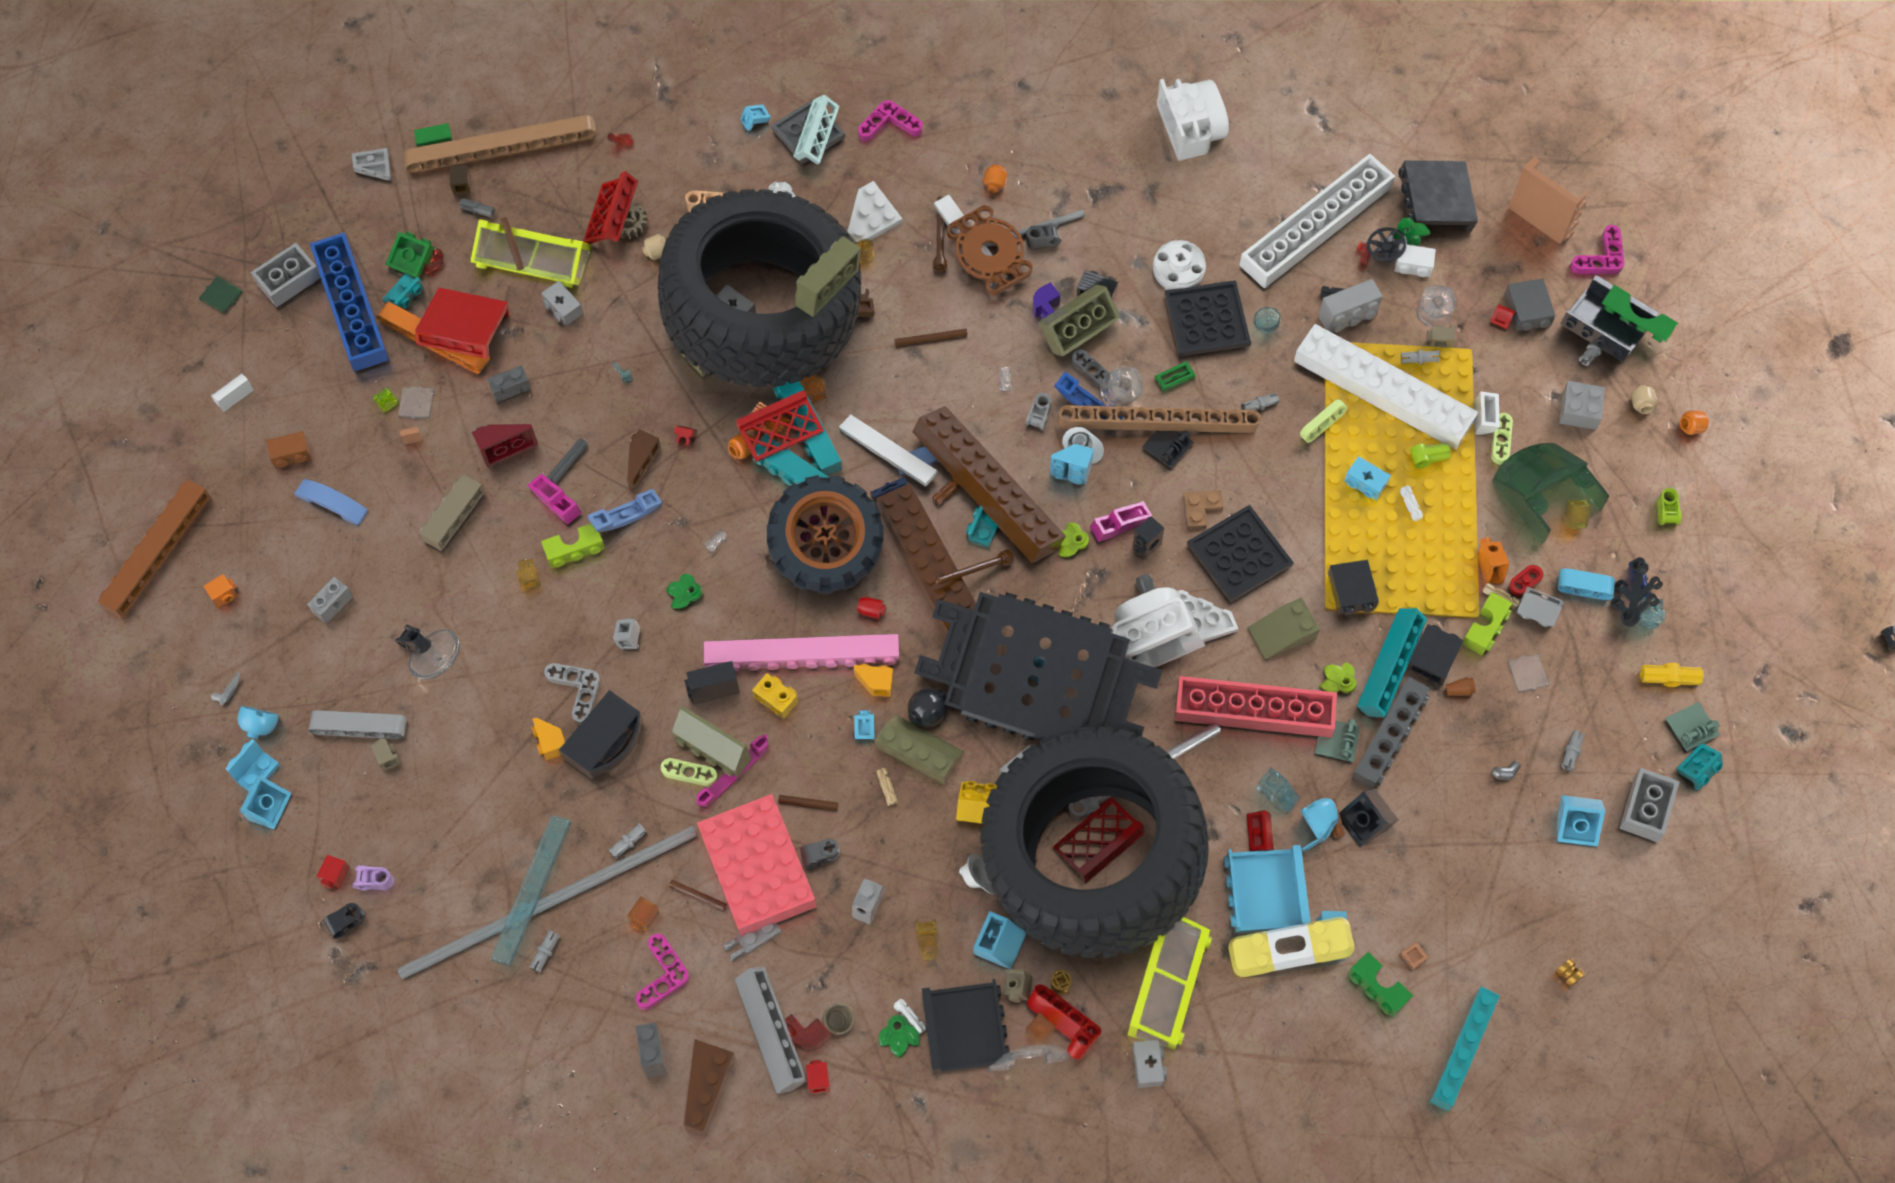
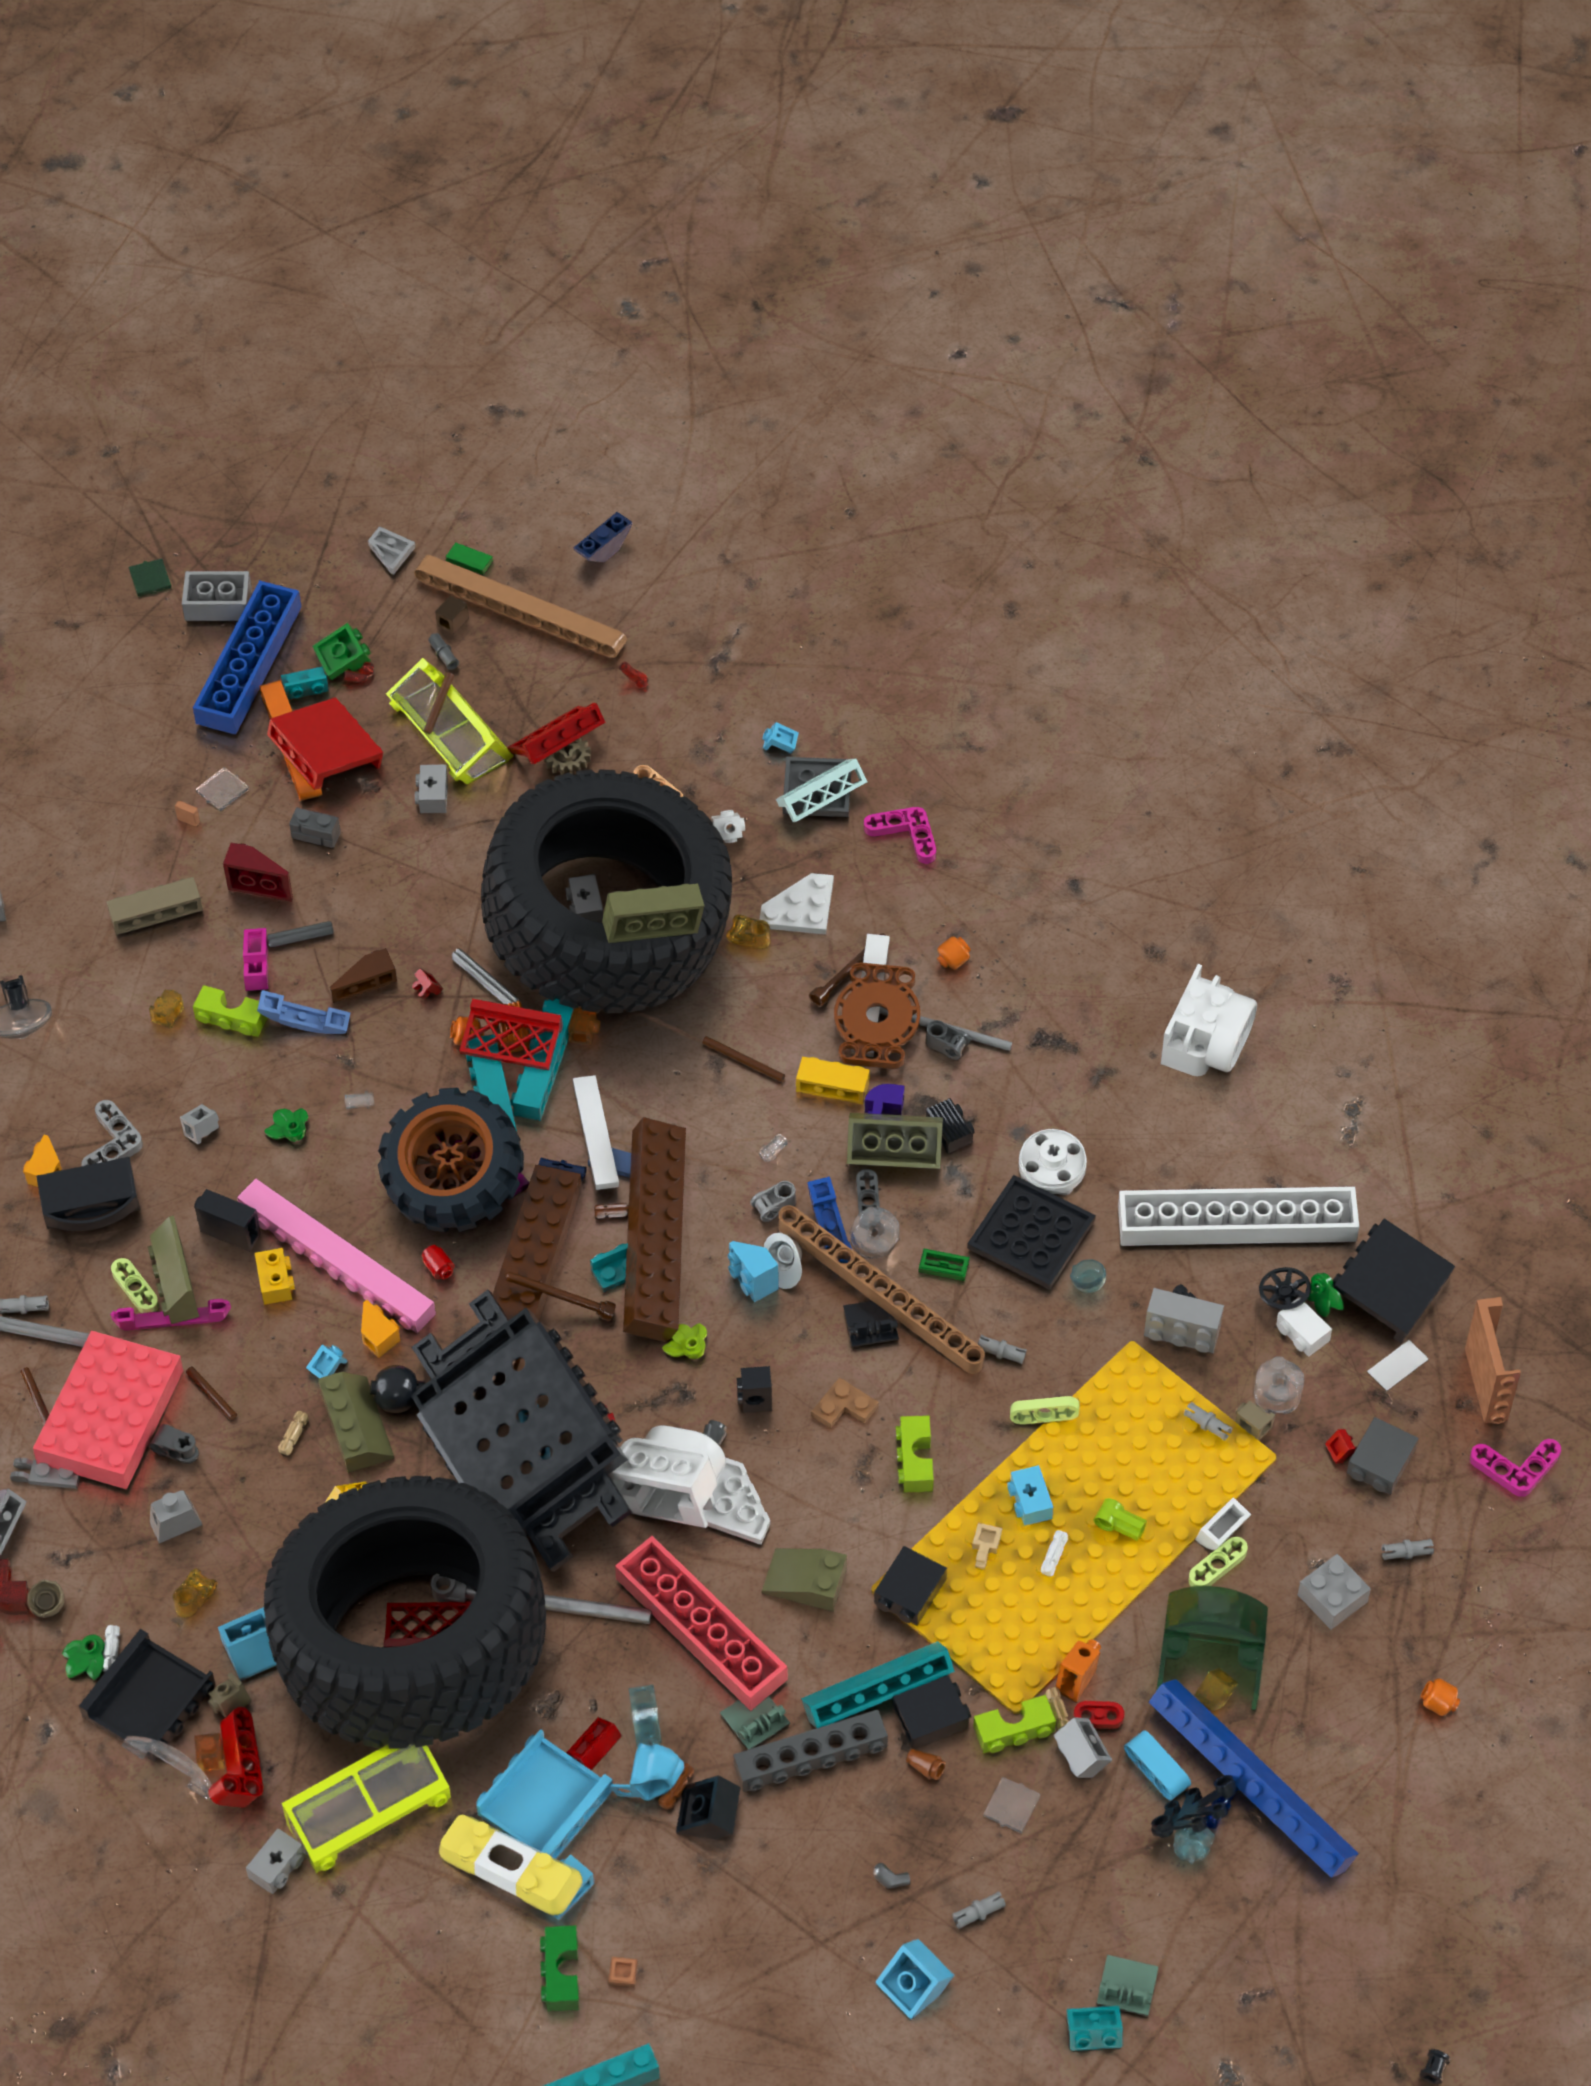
camera: 40 degrees right, 10 degrees down
white brick [211,374,254,412] -> none
dark orange brick [266,431,312,468] -> none
medium blue slope [294,479,368,526] -> none
clear neon green tile [372,387,399,413] -> none
clear light blue hand [612,362,633,382] -> none
reddish brown plate [857,289,875,317] -> none
pearl gold wheel [1050,970,1072,995] -> none
dark pink slope [1090,501,1152,542] -> none
black plate [1187,505,1294,603] -> none
white brick [1294,324,1478,450] -> none
lime plate [1320,662,1357,694] -> none
clear red arm [1357,241,1371,266] -> none
black panel [1560,275,1659,362] -> none
green arch [1602,285,1679,343] -> none
light grey brick [1619,768,1680,842] -> none
tan head [1631,385,1658,414] -> none
yellow piece [1640,663,1704,687] -> none
lime piece [1657,488,1682,525] -> none
none -> light grey axle [452,948,519,1004]
none -> dark blue slope [573,512,633,563]
none -> yellow brick [796,1056,870,1105]
none -> lime arch [896,1415,934,1493]
none -> tan plate [972,1523,1002,1570]
none -> blue brick [1149,1679,1359,1878]
none -> white sticker [1367,1340,1428,1390]

